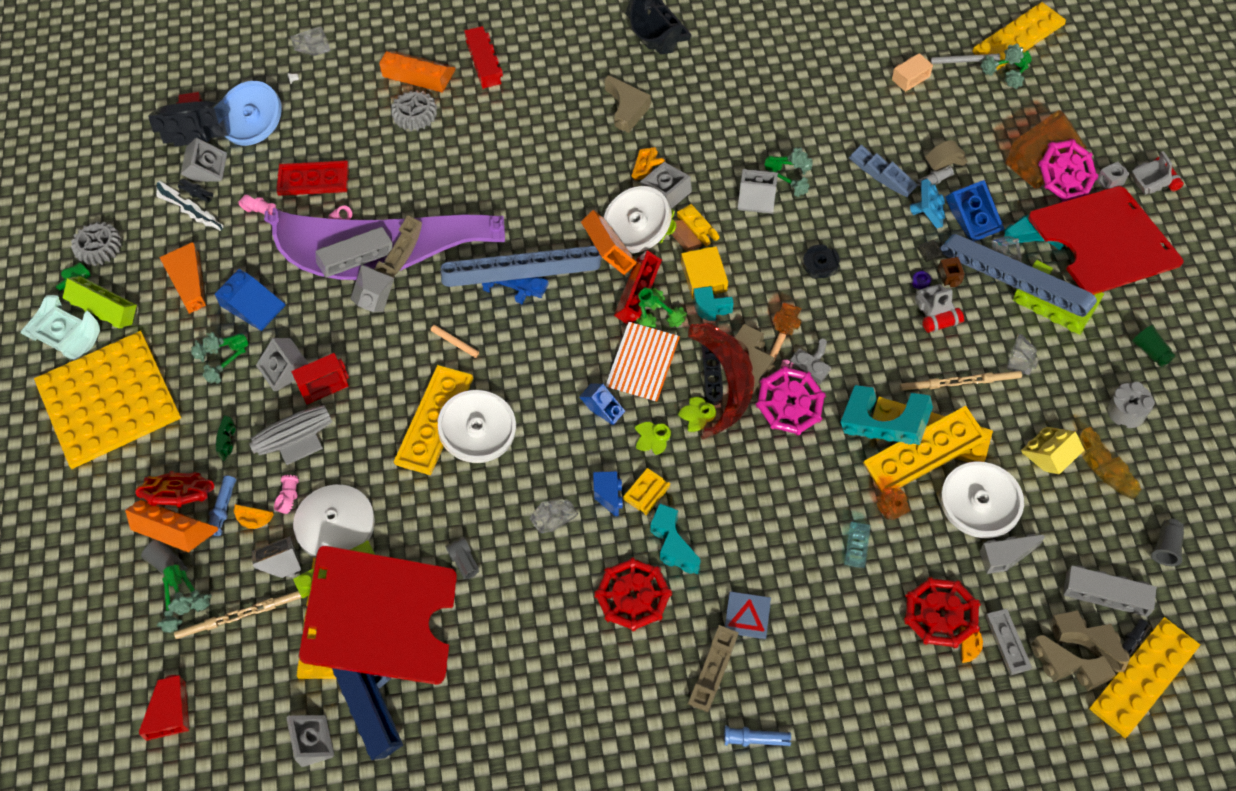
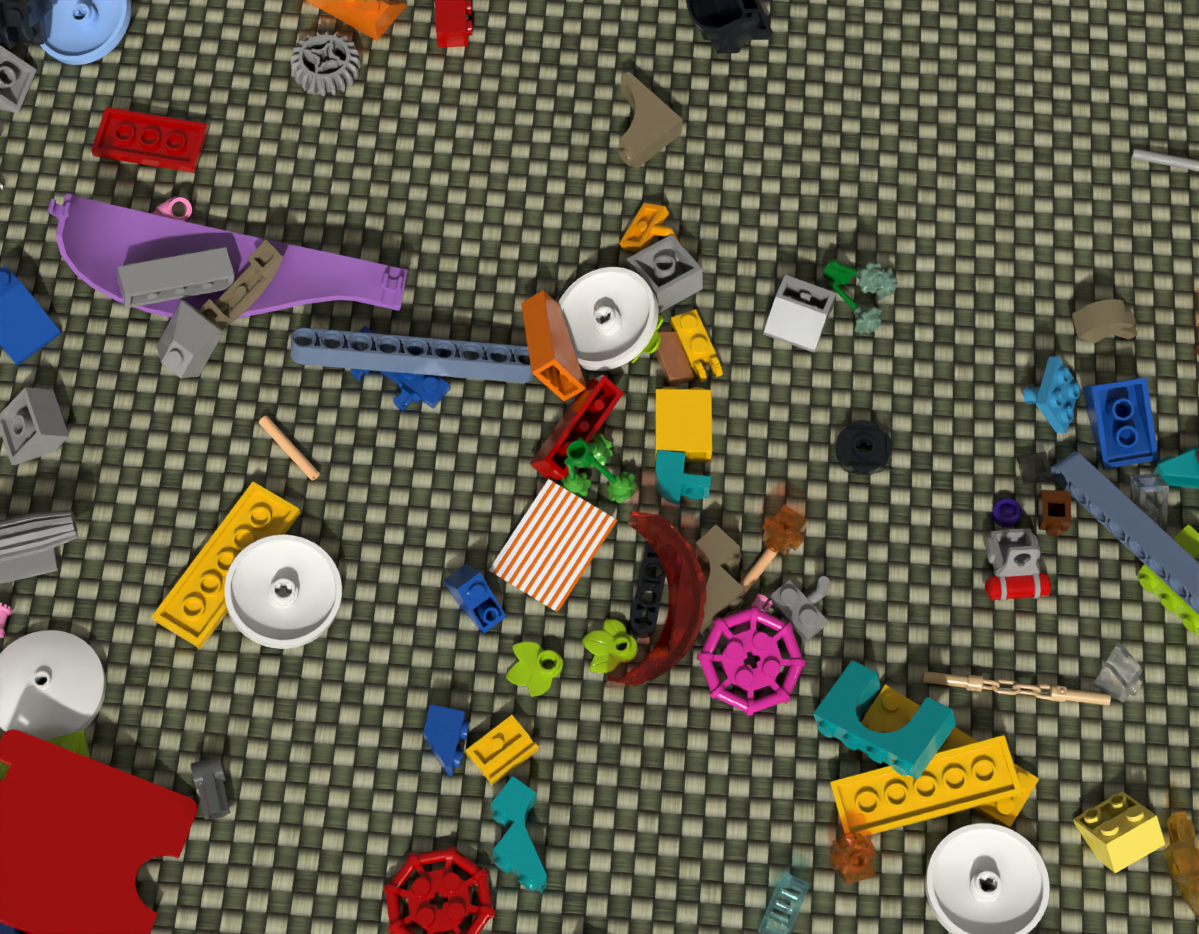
camera: 10 degrees right, 5 degrees up
bright pink connector [238,194,276,215] -> none
red window [291,353,349,405] -> none
clear slope [529,499,578,533] -> none
sand blue slope [849,145,918,197] -> none
light nougat piece [892,53,933,92] -> none
light grey pin [917,165,954,188] -> none

